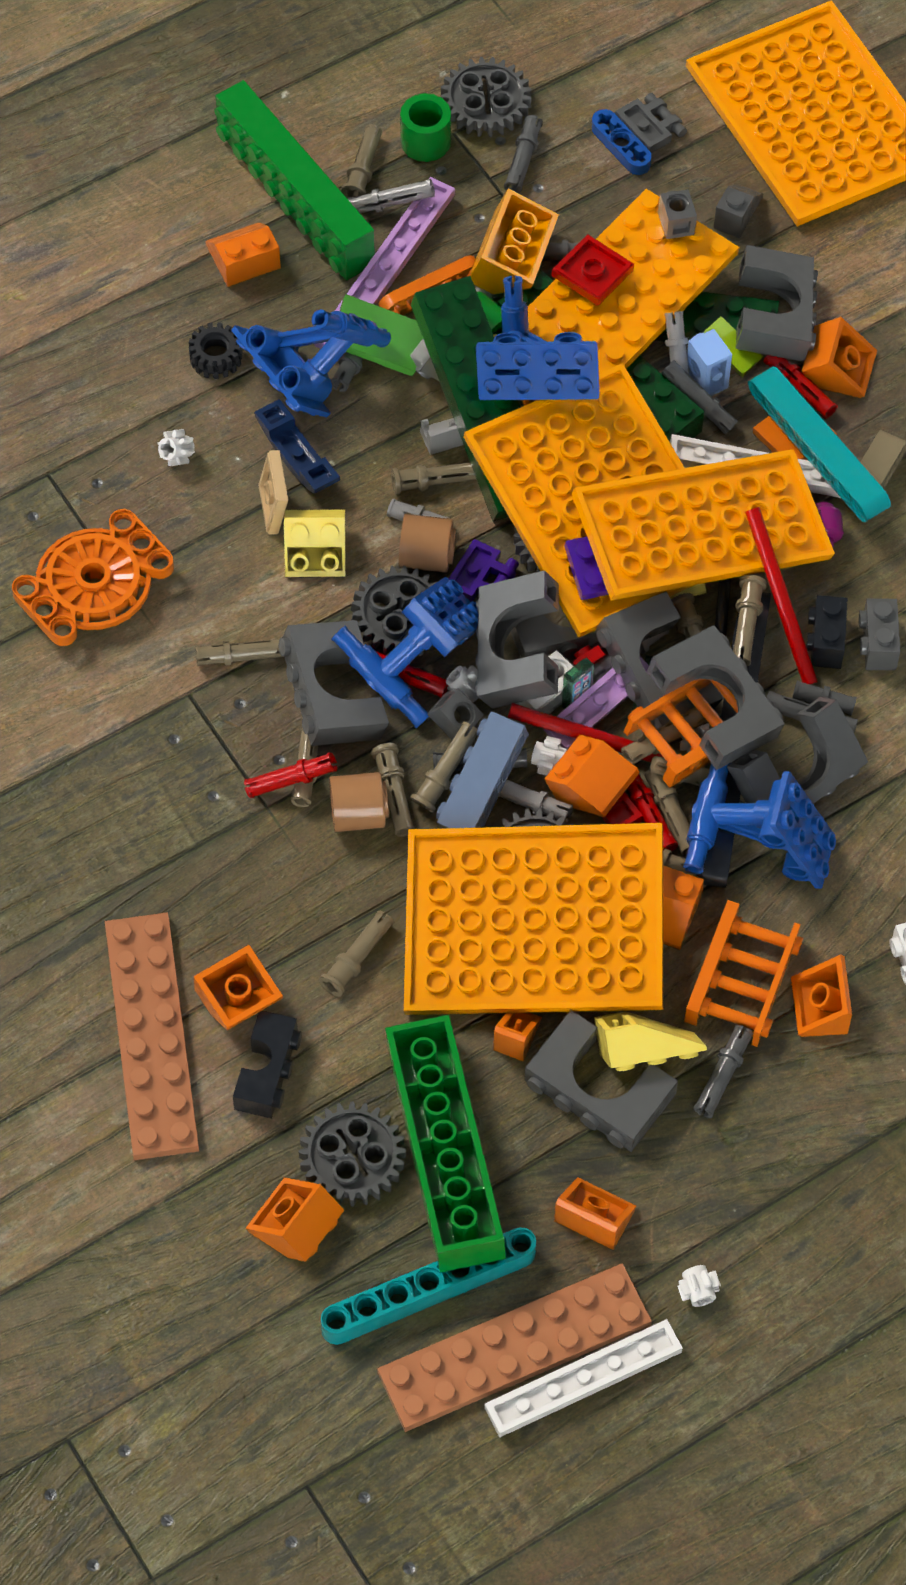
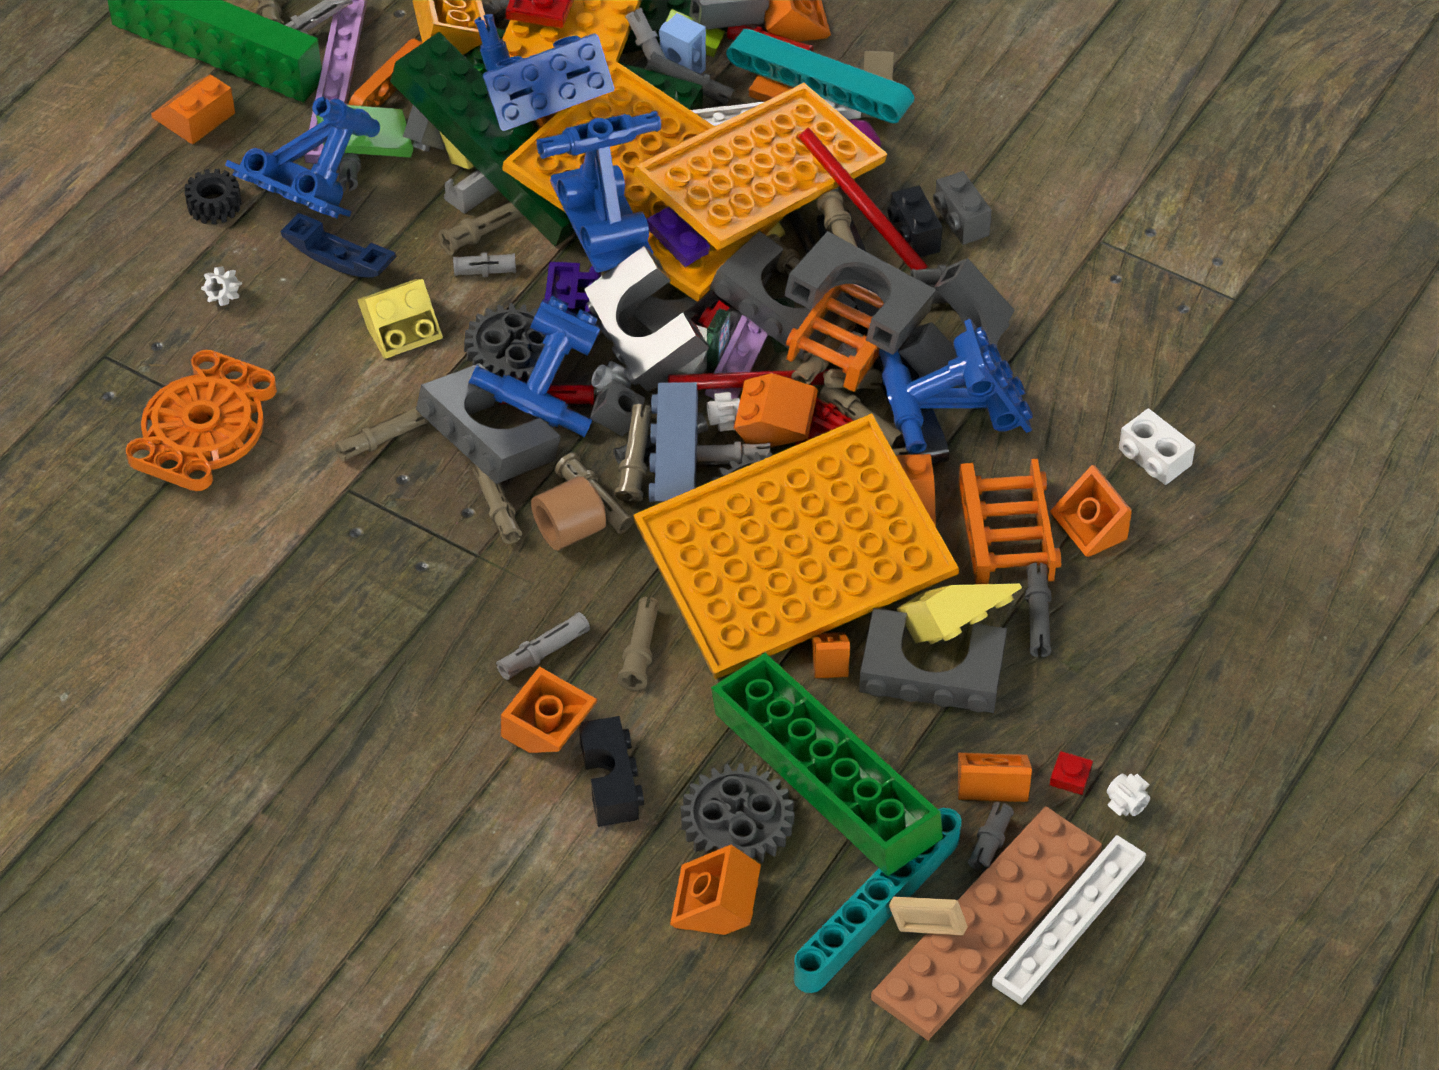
camera: 25 degrees left, 10 degrees down
nougat plate [105,912,199,1160] -> none
red pin [244,752,338,798] -> none
tan plate [259,450,288,534] -> none
medium nougat piece [399,514,456,573] -> none
none -> light grey pin [496,612,590,680]
none -> blue plate [537,111,661,272]
none -> tan tile [889,897,968,935]
none -> dark grey pin [968,802,1014,872]
none -> red plate [1049,751,1093,795]

